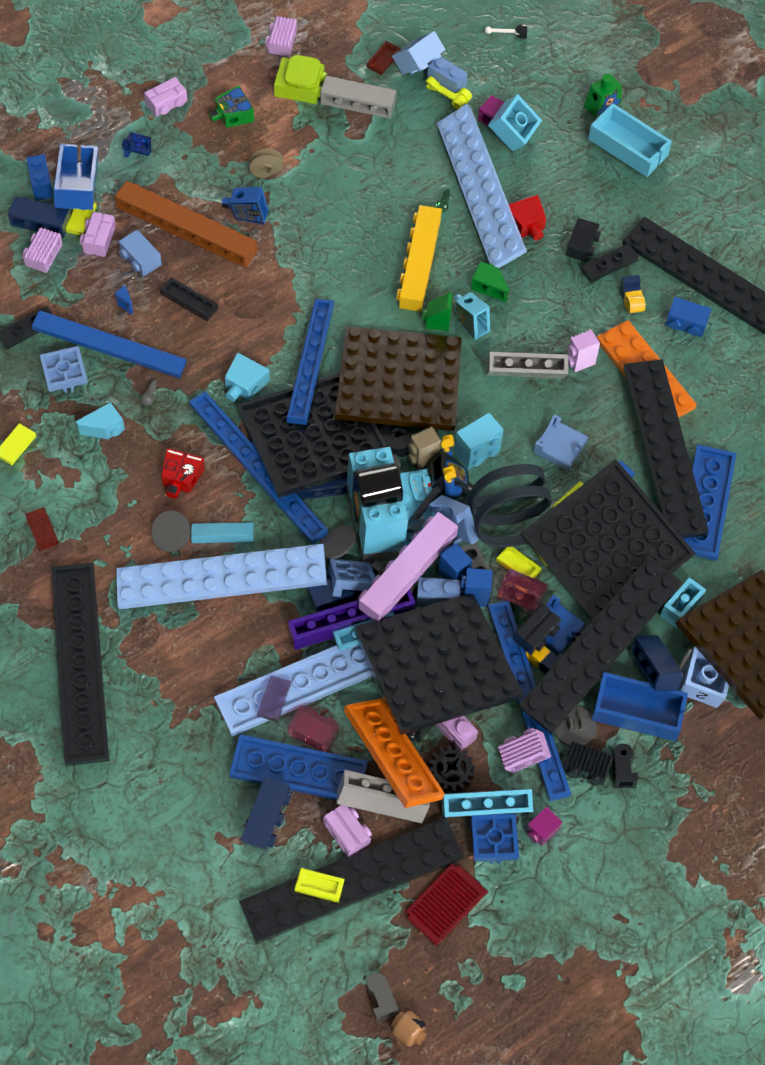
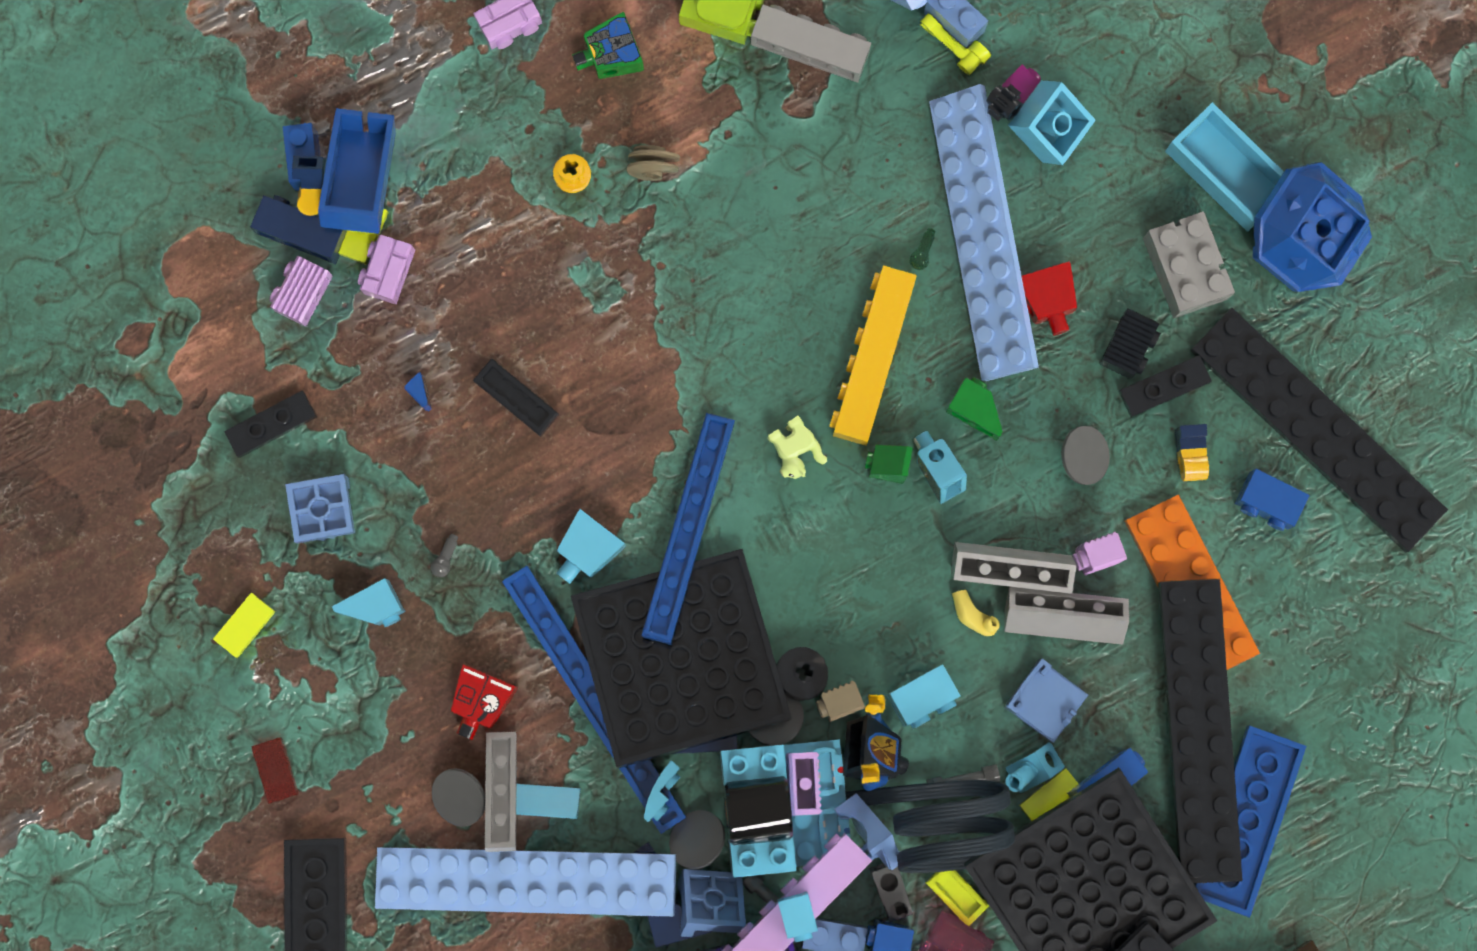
camera: 10 degrees right, 20 degrees up
blue tile [32,310,187,378] -> none
dark orange brick [115,180,257,268] -> none
medium blue brick [119,230,162,277] -> none
clear blue bracket [122,132,151,158] -> none
blue torso [222,187,269,225] -> none
dark brown plate [335,326,462,431] -> none
black piece [407,486,441,533] -> none
blue brick [438,543,473,585] -> none
green torso [584,74,622,118] -> none
none -> dark blue leg [292,156,324,216]
none -> light grey plate [485,732,517,852]
none -> yellow piece [553,154,591,193]
none -> medium azure slope [644,760,681,822]
none -> yellowish green animal [767,416,827,479]
none -> medium azure brick [777,892,818,942]
none -> lavender brick [786,752,822,816]
none -> light yellow arm [952,590,1000,636]
none -> black gear [986,84,1023,121]
none -> light grey brick [1004,586,1129,645]
none -> medium azure bracket [1006,742,1064,793]
none -> dark grey piece [1061,426,1110,485]
none -> light grey piece [1143,211,1235,319]
none -> blue piece [1253,162,1372,292]

